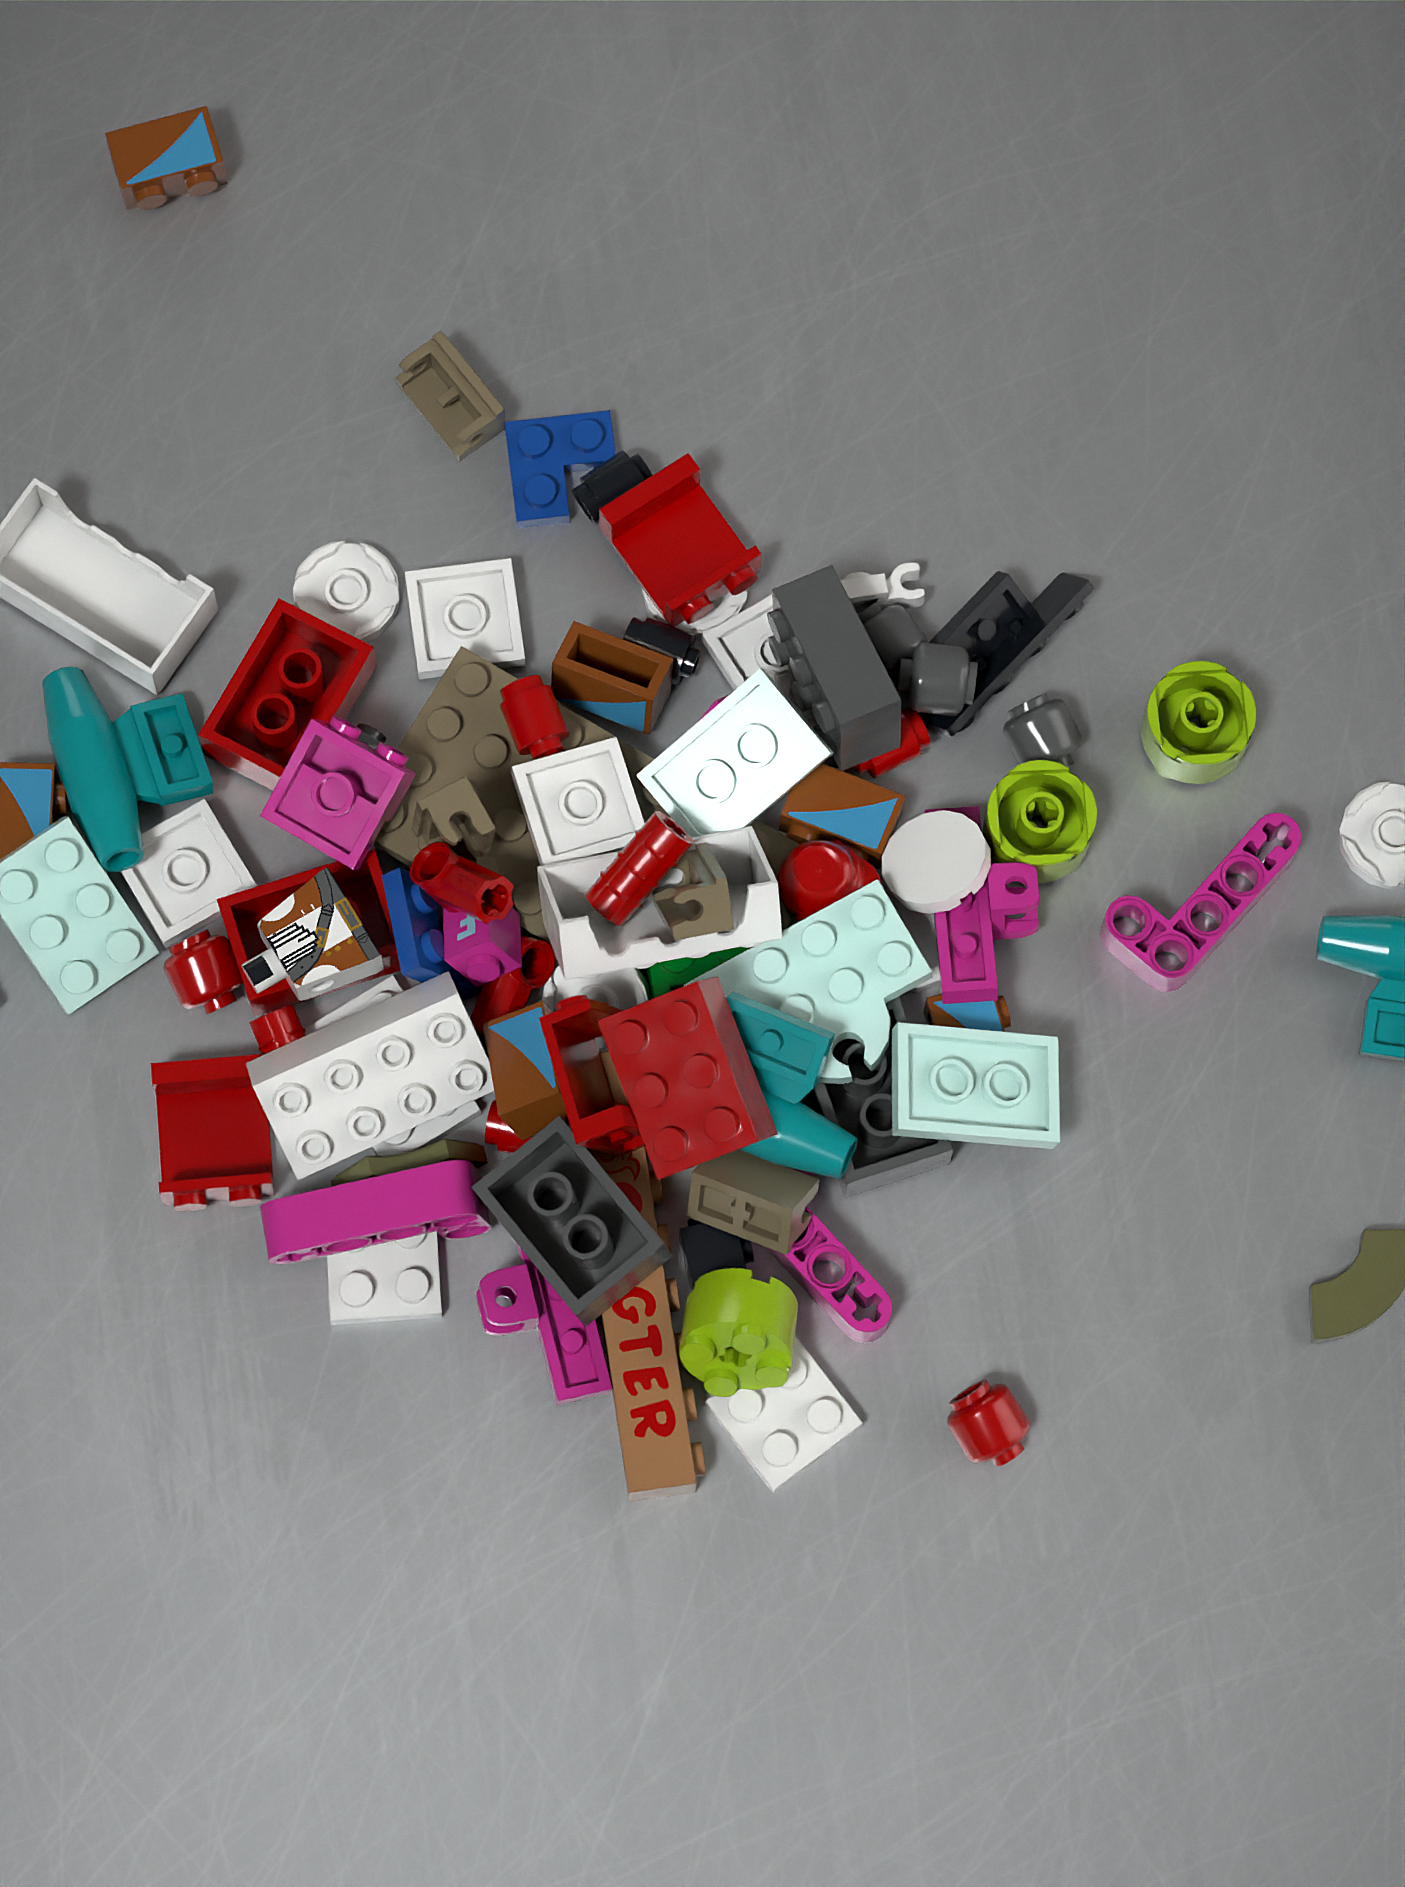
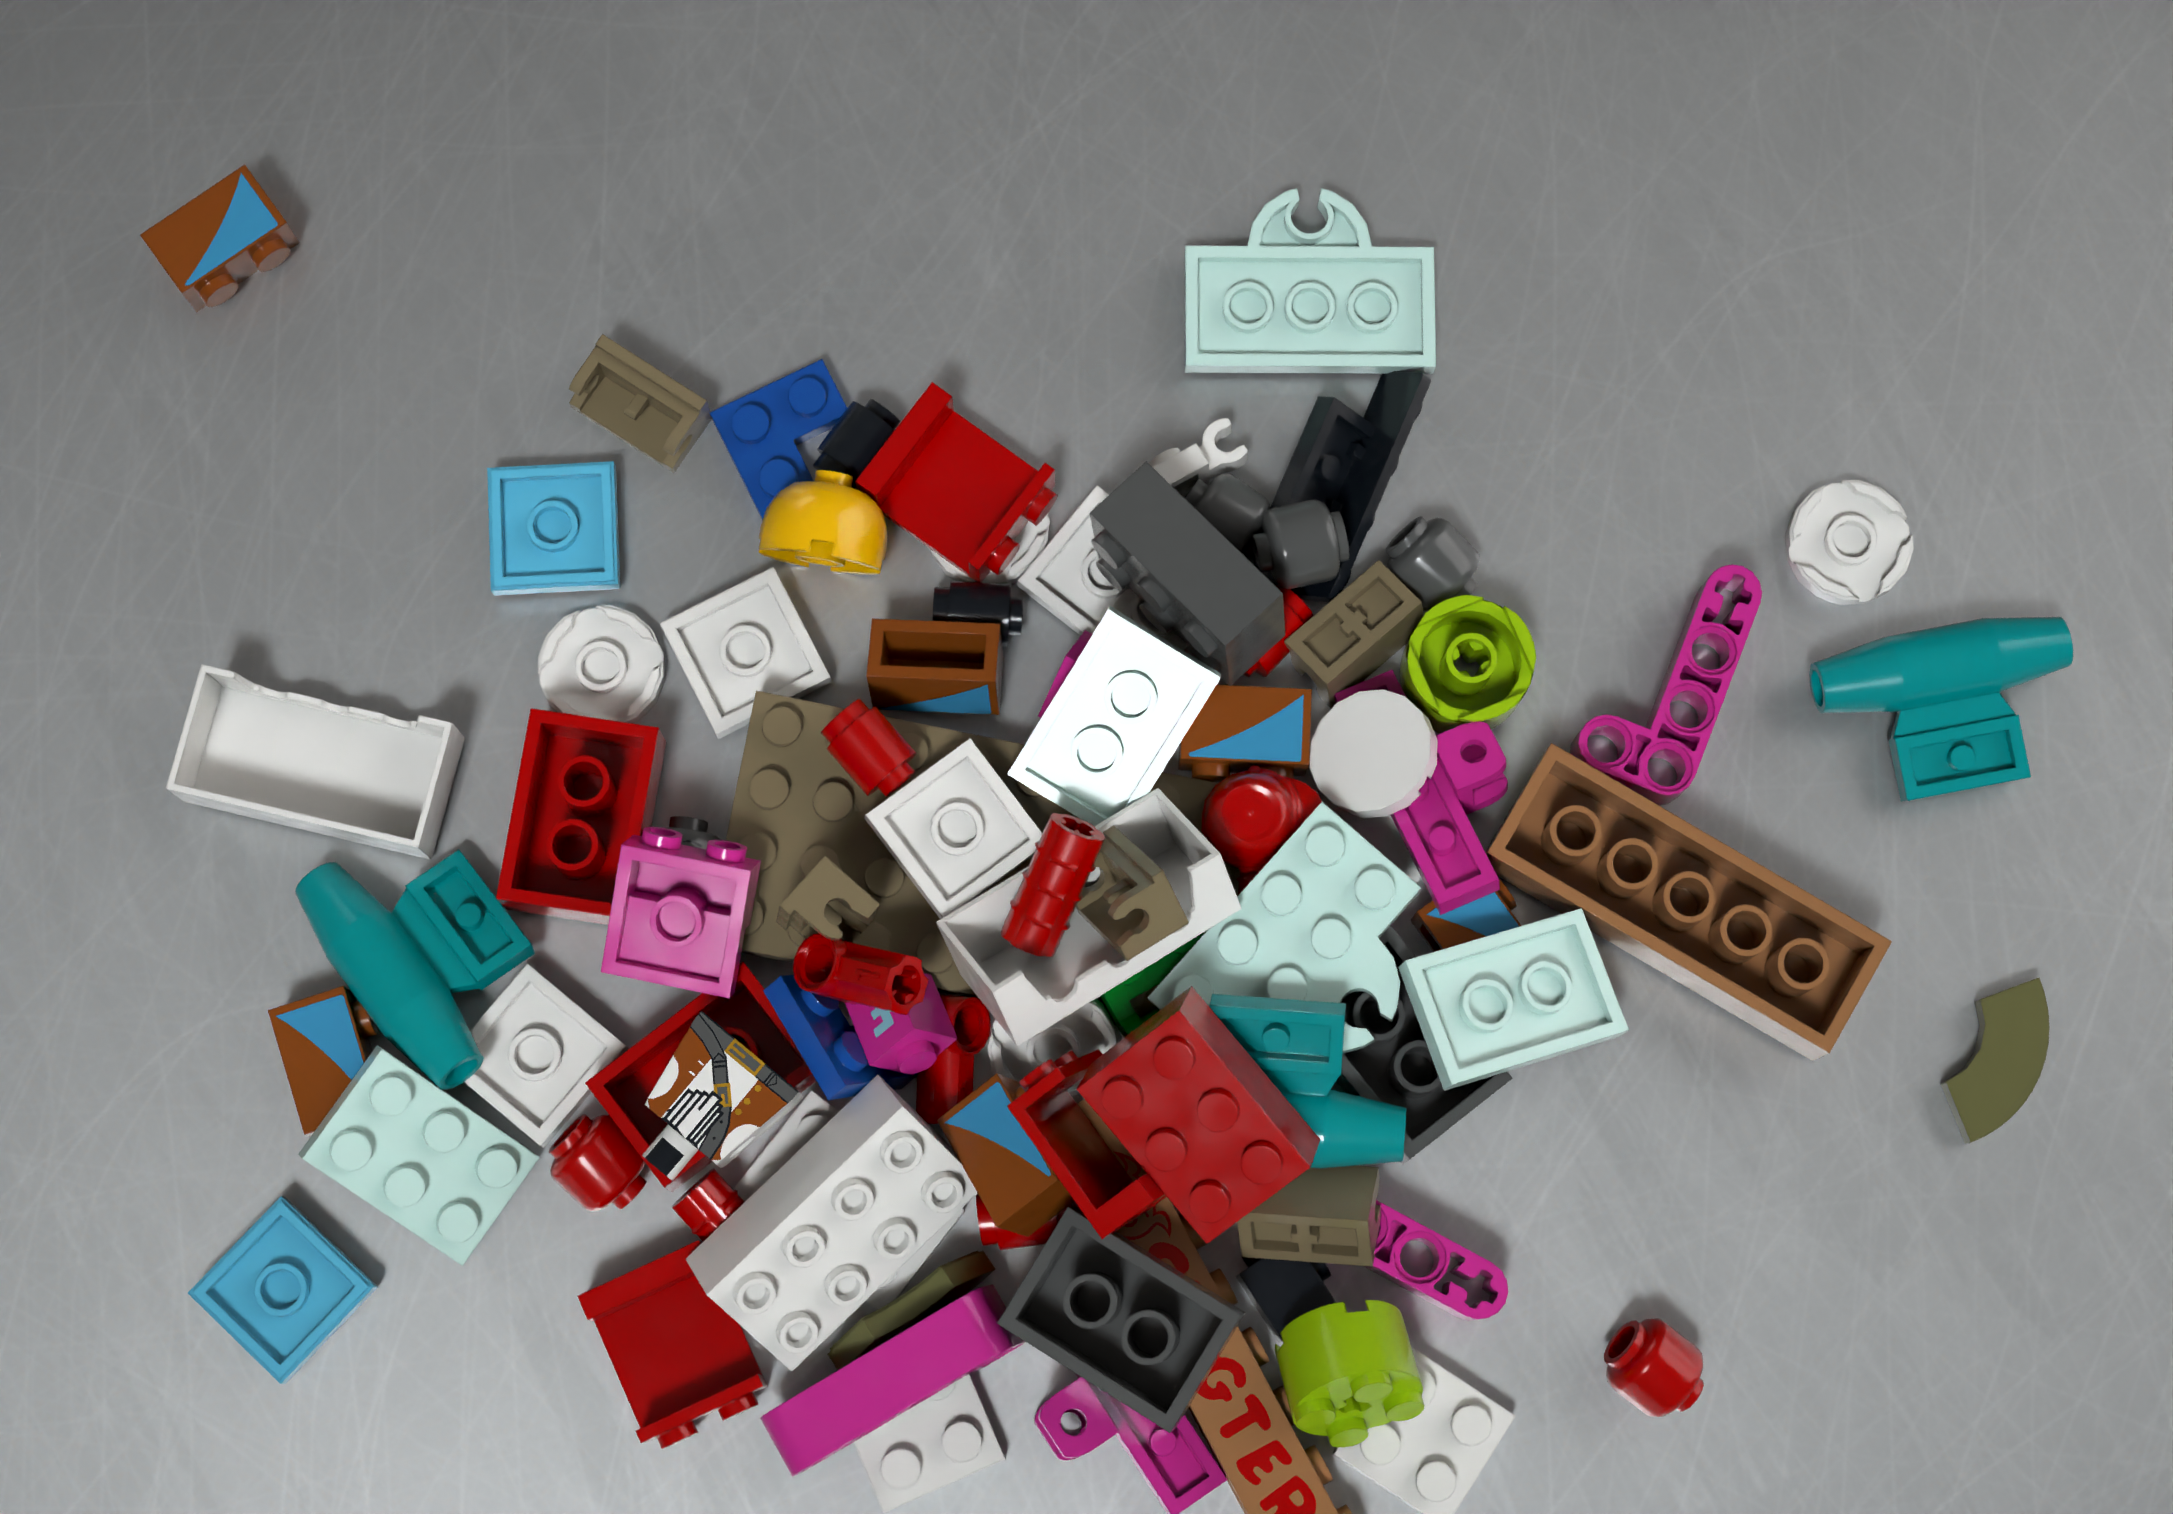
camera: 20 degrees left, 5 degrees up
lime brick [1141,661,1256,784] -> none
none -> medium azure plate [487,461,620,596]
none -> yellow cylinder [759,470,887,575]
none -> light aqua plate [1184,188,1436,374]
none -> dark tan hinge [1284,560,1423,709]
none -> medium nougat brick [1485,743,1892,1061]

